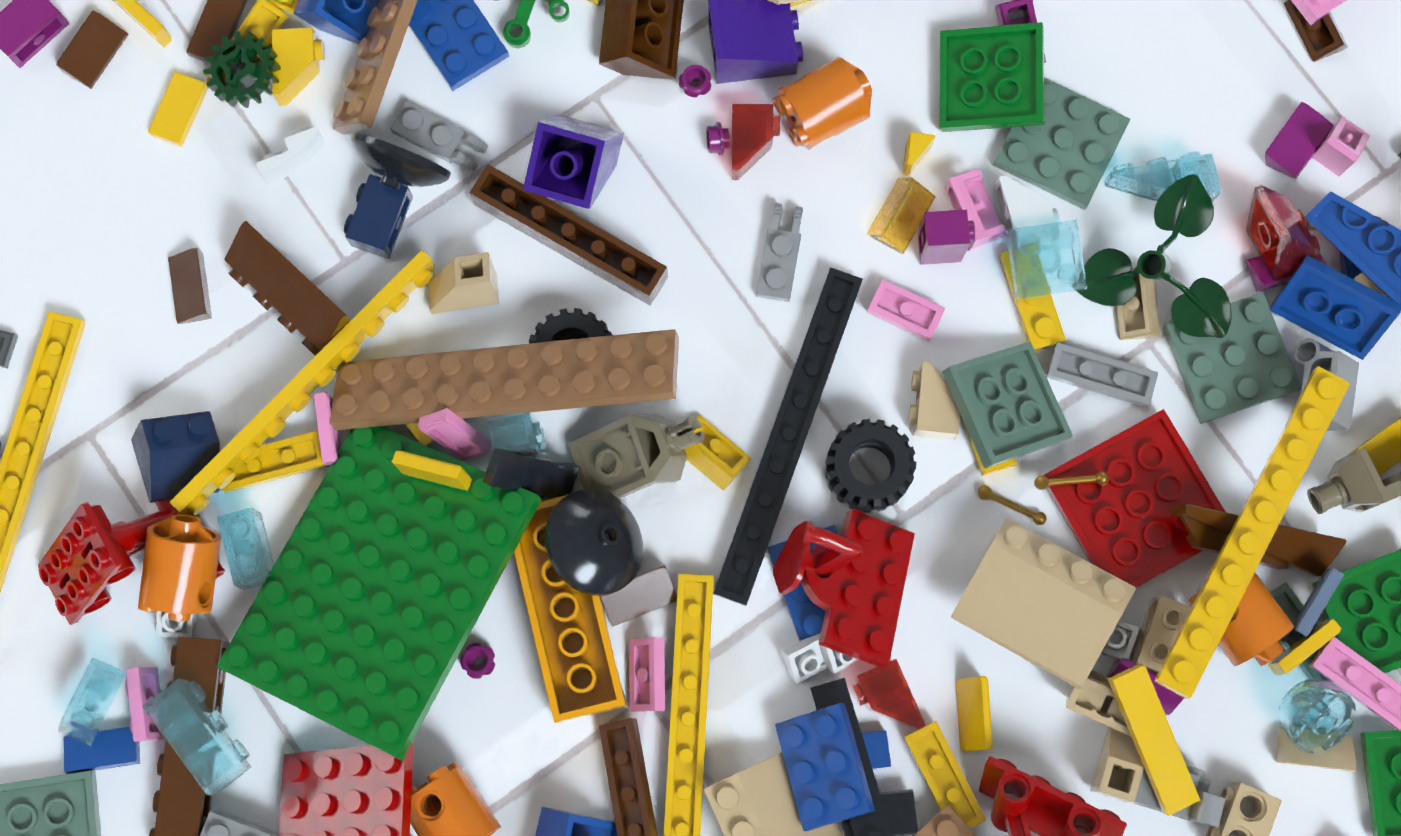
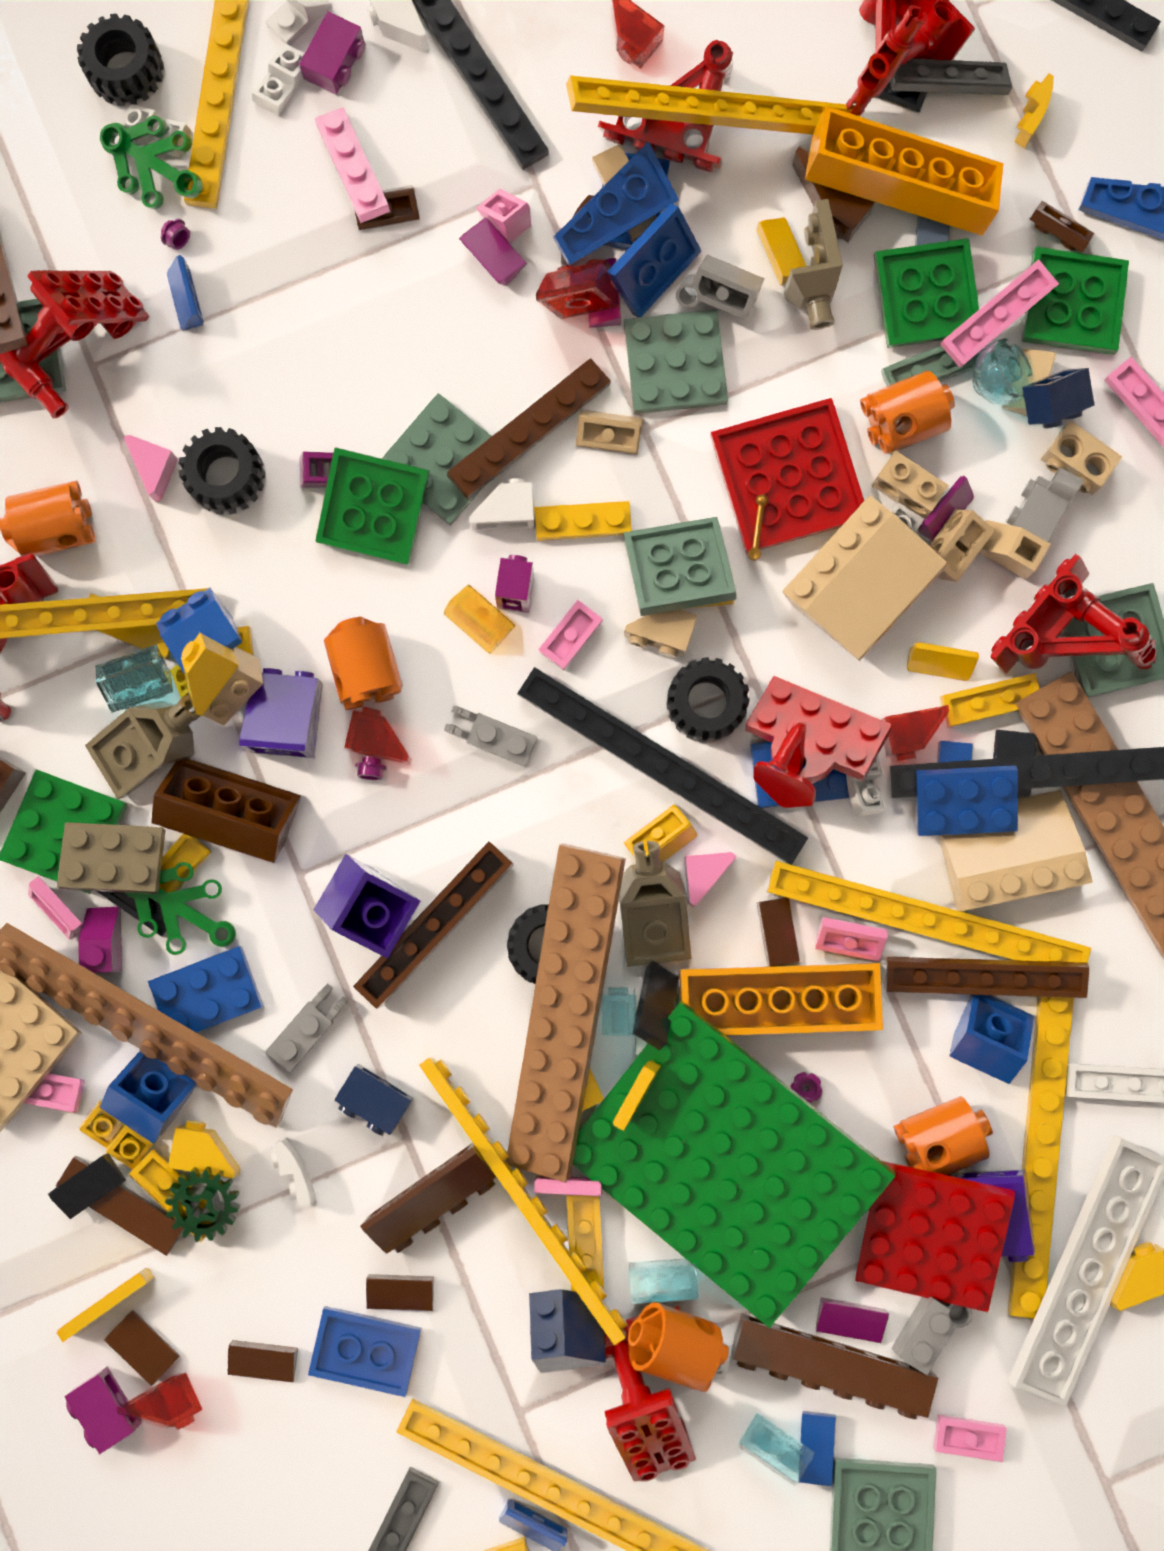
camera: 80 degrees left, 5 degrees up
bright pink plate [125,667,164,742] -> none
clear light blue brick [142,679,252,795] -> none
yellow tile [148,72,208,147] -> none
black dish [350,133,451,190] -> none
bright pink tile [418,408,492,461] -> none
tan slope [428,252,499,314] -> none
black dish [545,489,643,596] -> none
magenta plate [679,65,712,98] -> none
yellow slope [902,132,936,176] -> none
bright pink hinge [945,169,1007,250] -> none
pearl gold hinge [977,485,1047,525] -> none
clear light blue plate [1006,219,1087,299] -> none
light grey plate [1046,342,1159,408] -> none
dark green plant [1071,174,1232,338] -> none
clear light blue slope [1104,151,1222,202] -> none
yellow tile [1108,664,1201,816] -> none
yellow plate [1154,366,1350,699] -> none
reddish brown wedge [1170,504,1346,577] -> none
yellow tile [1268,619,1342,675] -> none
sand blue tile [1291,568,1345,637] -> none
none -> clear red slope [116,1372,203,1430]
none -> reddish brown slope [227,1340,298,1382]
none -> blue plate [308,1306,422,1397]
none -> reddish brown plate [447,358,611,500]
none -> bright pink slope [684,852,737,907]
none -> magenta slope [815,1297,889,1343]
none -> dark blue brick [1022,368,1095,429]

